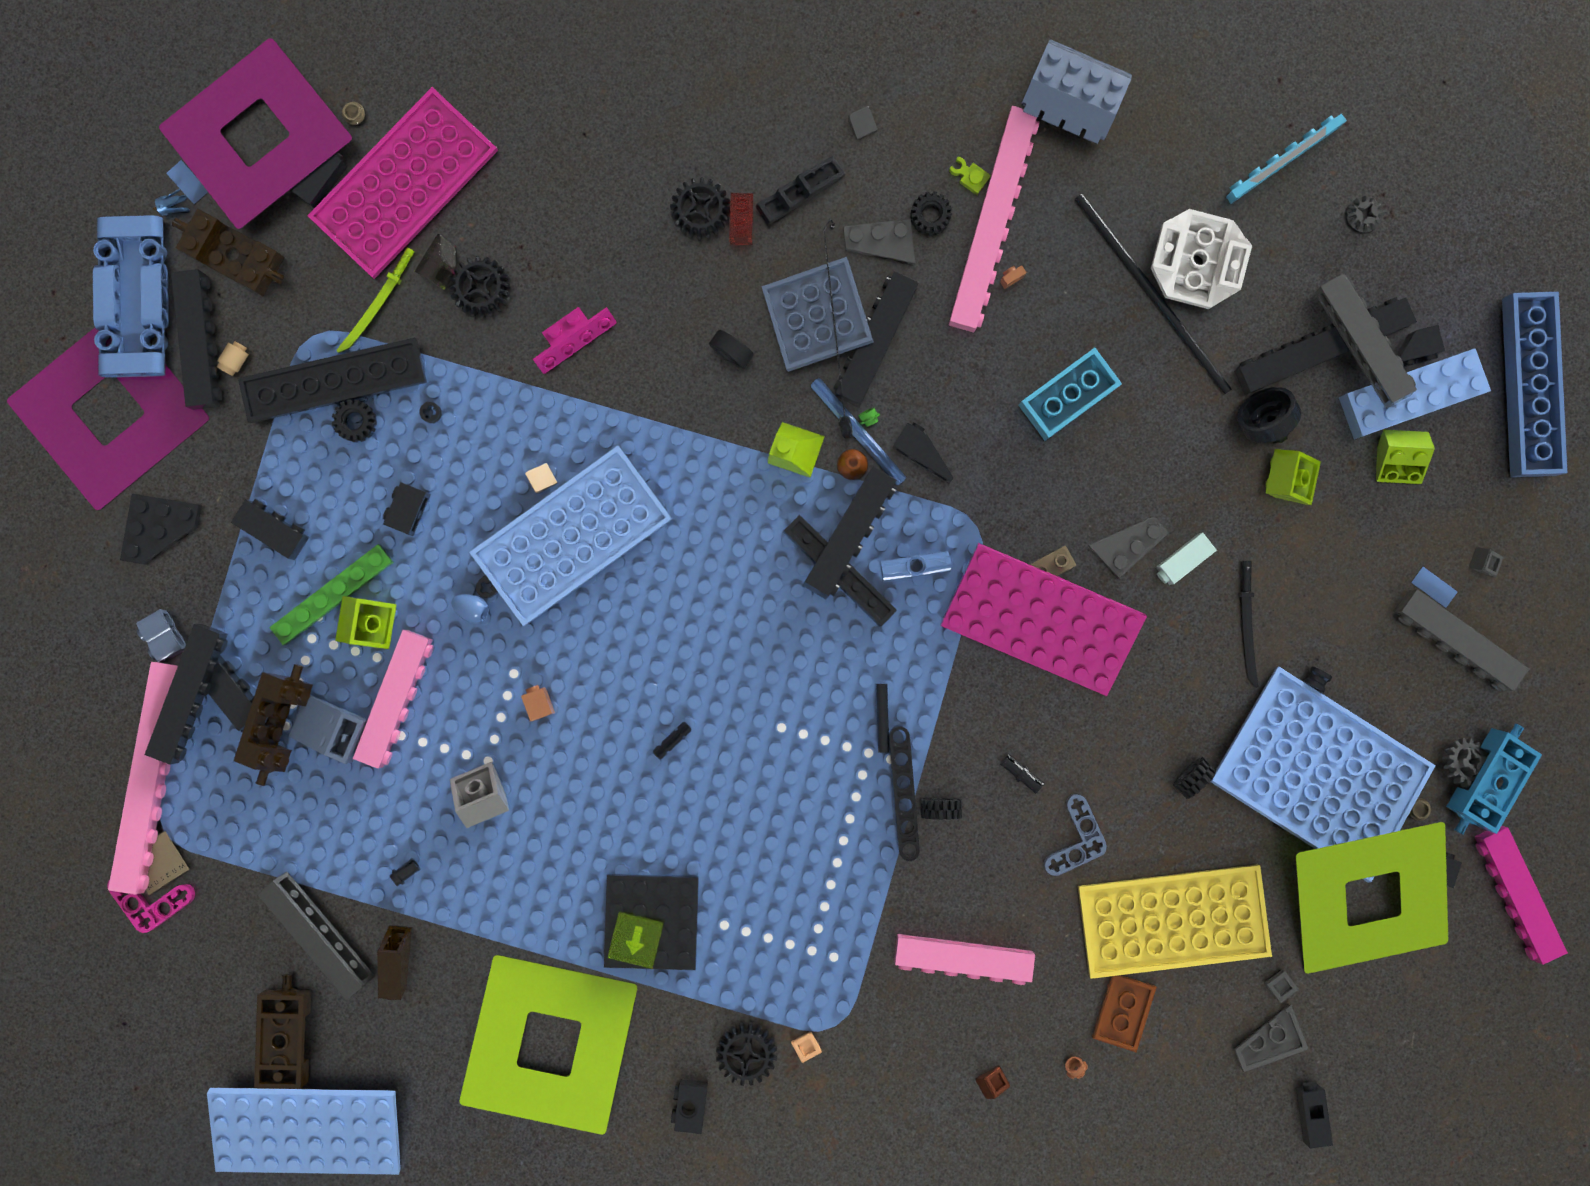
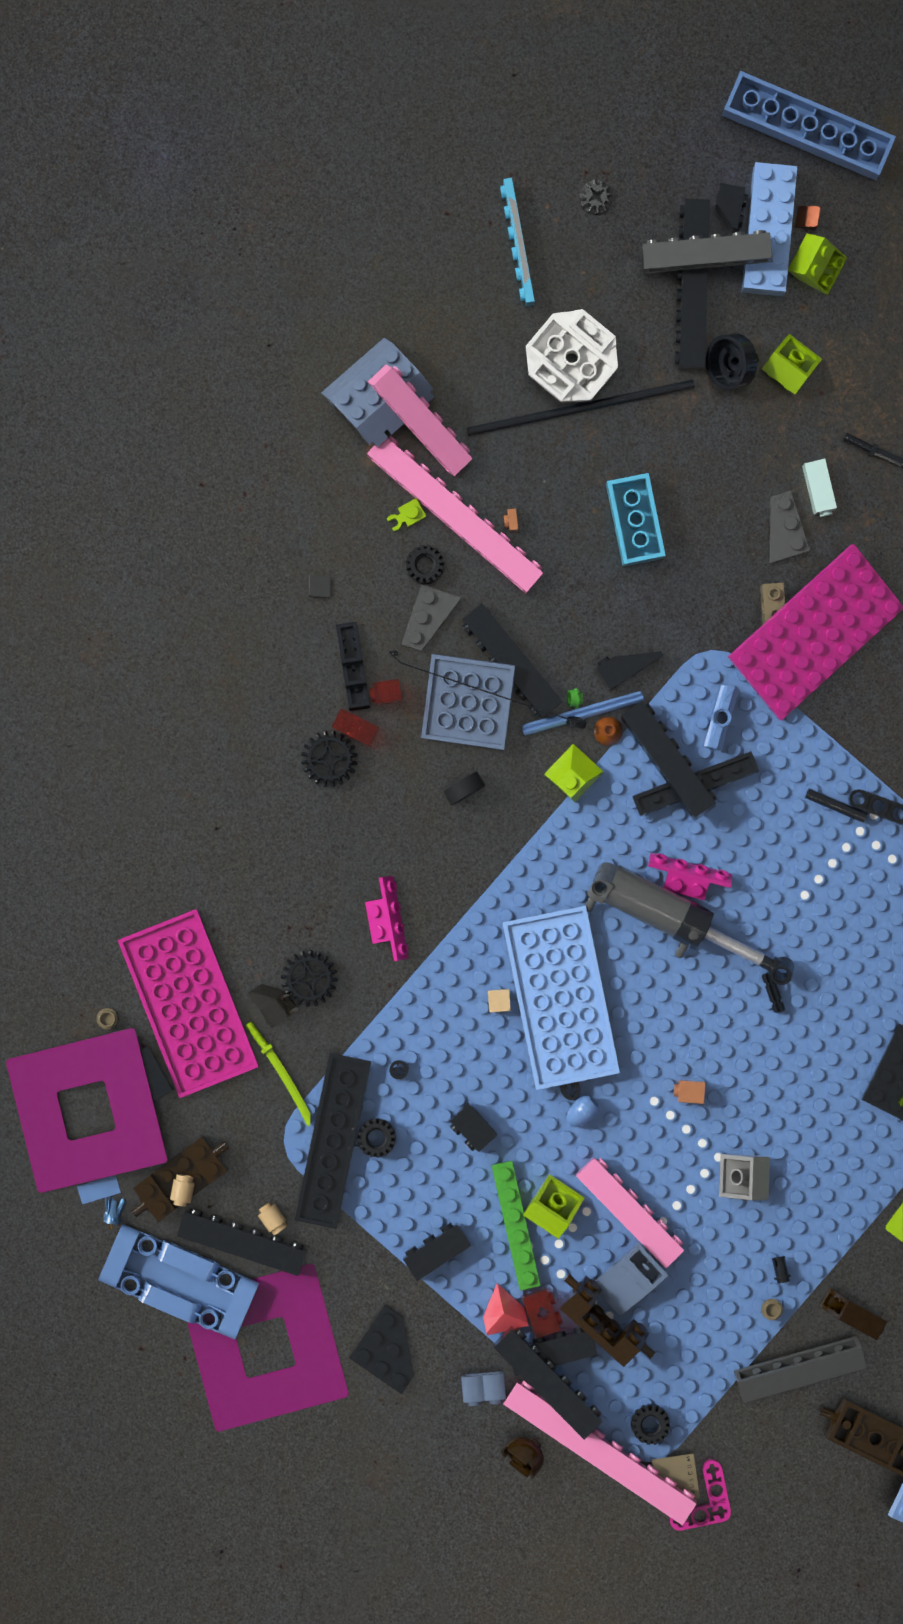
camera: 65 degrees left, 0 degrees up
none -> tan brick [170,1174,195,1207]
none -> bright pink brick [368,365,472,476]
none -> clear red brick [370,679,402,707]
none -> coral slope [483,1283,529,1336]
none -> dark brown cylinder [501,1437,544,1479]
none -> clear red brick [522,1287,563,1339]
none -> dark grey piece [585,862,794,985]
none -> black tyre [631,1404,670,1445]
none -> dark pink bracket [648,853,732,900]
none -> dark tan plate [761,1299,783,1320]
none -> copper slope [795,206,821,230]

